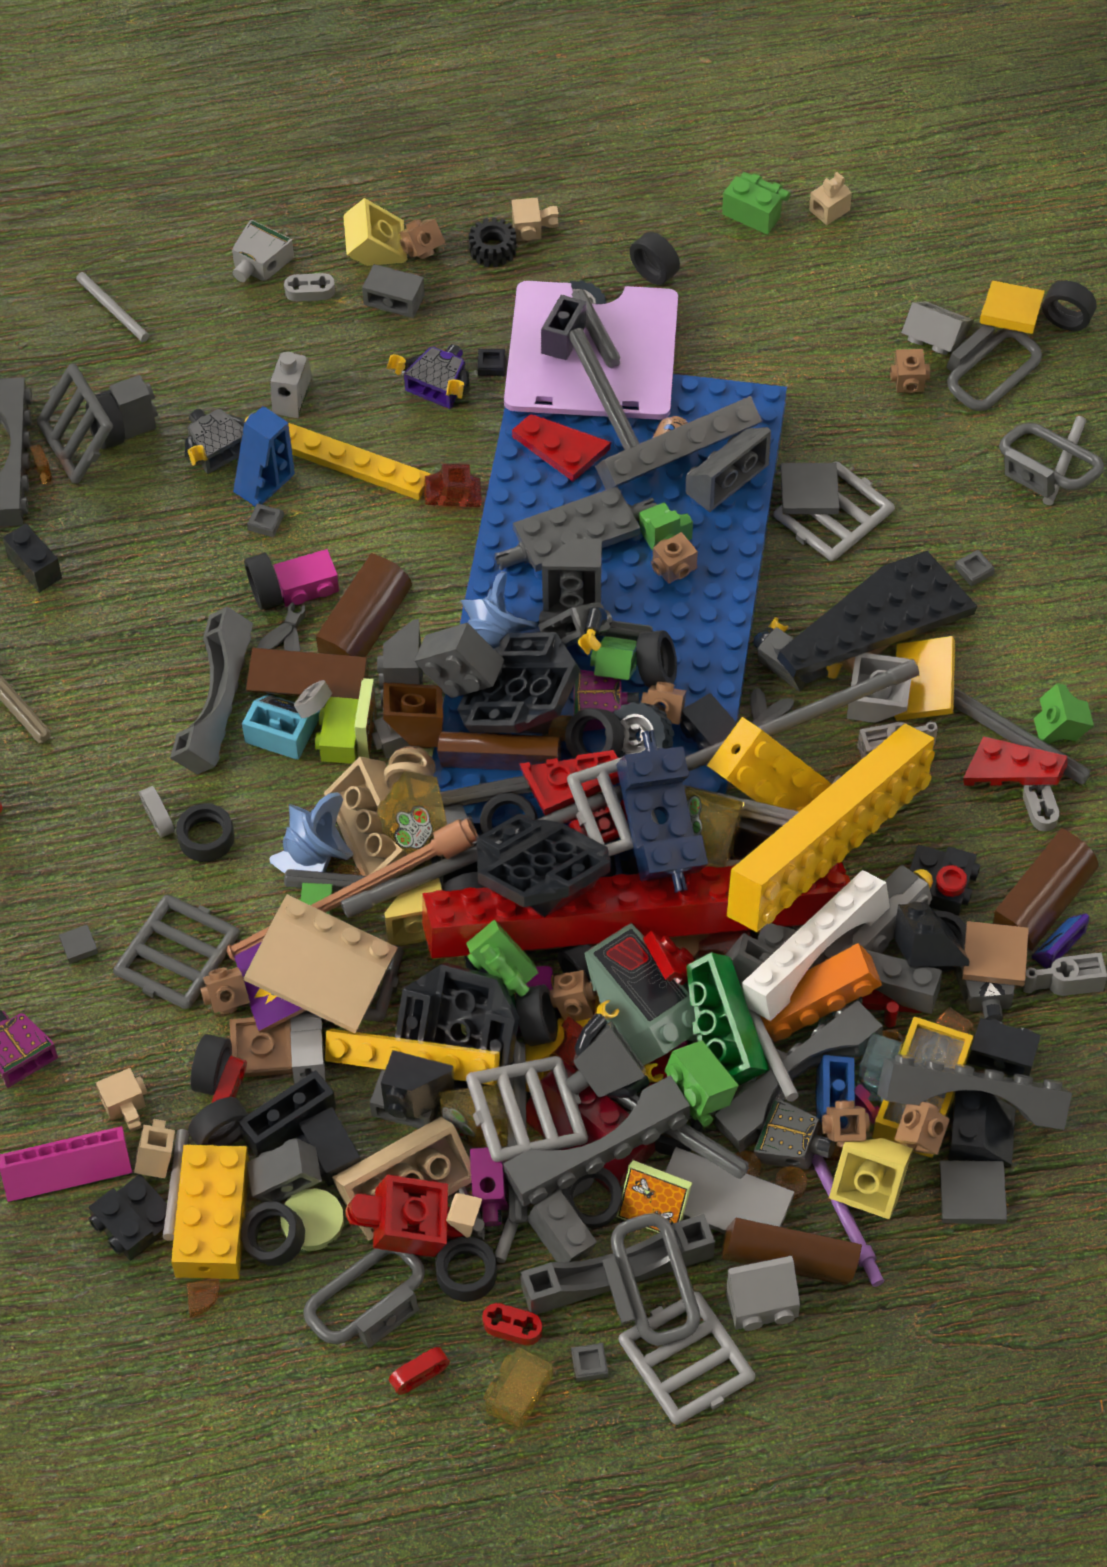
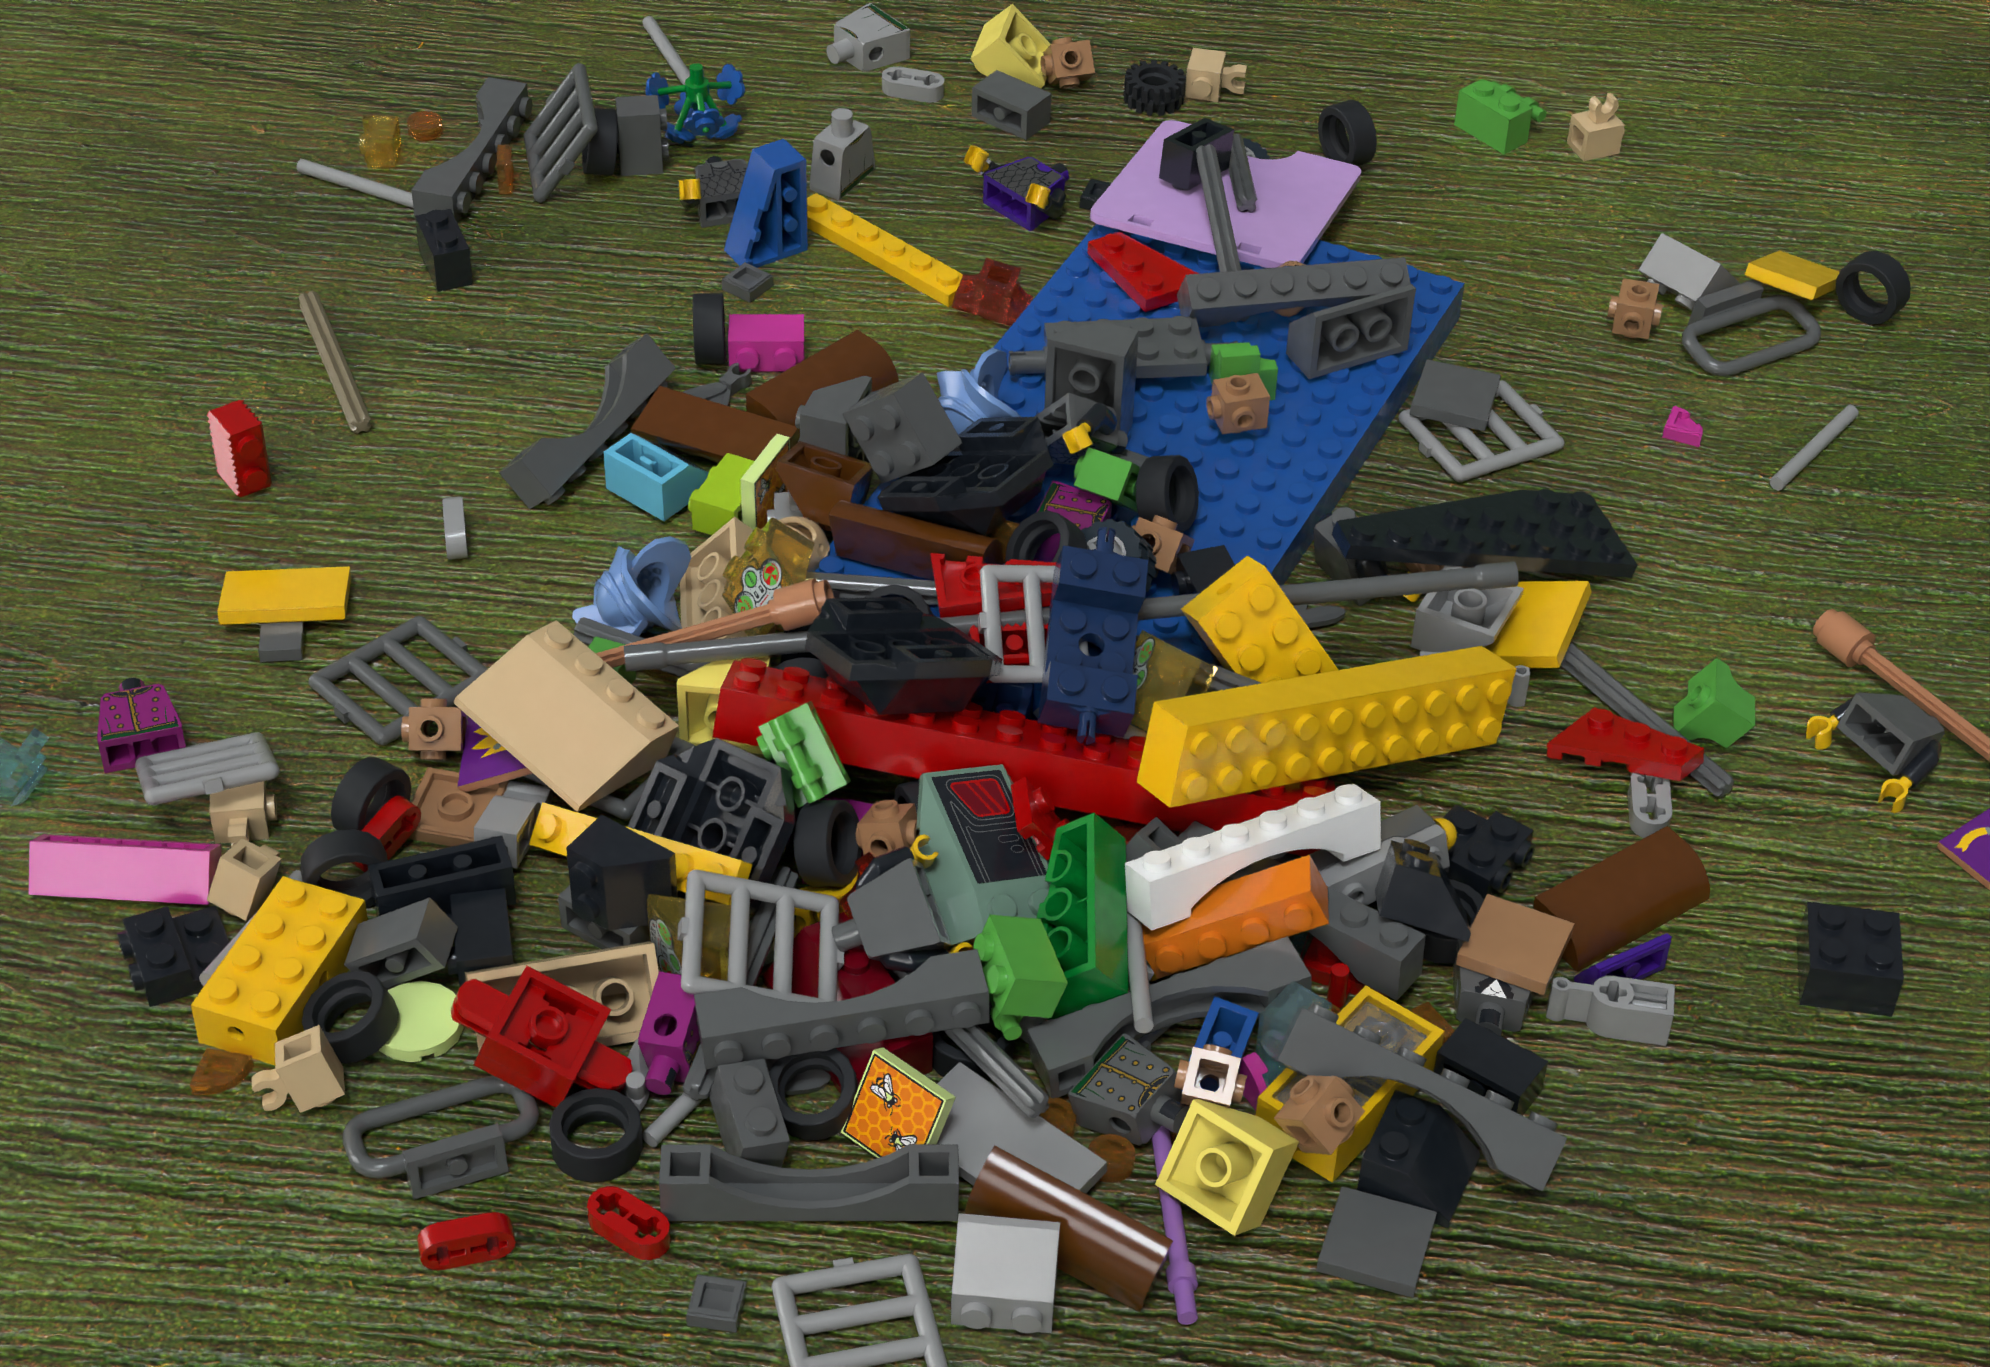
camera: 15 degrees right, 15 degrees down
black tyre [176,803,234,862] -> none
light grey beam [294,680,332,718] -> none
tan slope [446,1193,482,1238] -> none
clear yellow brick [483,1347,553,1431] -> none
dark grey bar [602,1213,700,1346] -> none
red tile [936,865,967,897] -> none
dark grey tile [954,550,995,587] -> none
dark grey bar [999,423,1105,498] -> none
none -> light grey bar [135,732,280,805]
none -> yellow tile [217,566,351,625]
none -> tan brick [252,1025,345,1113]
none -> blue plant [645,63,745,144]
none -> dark pink tile [1662,406,1703,447]

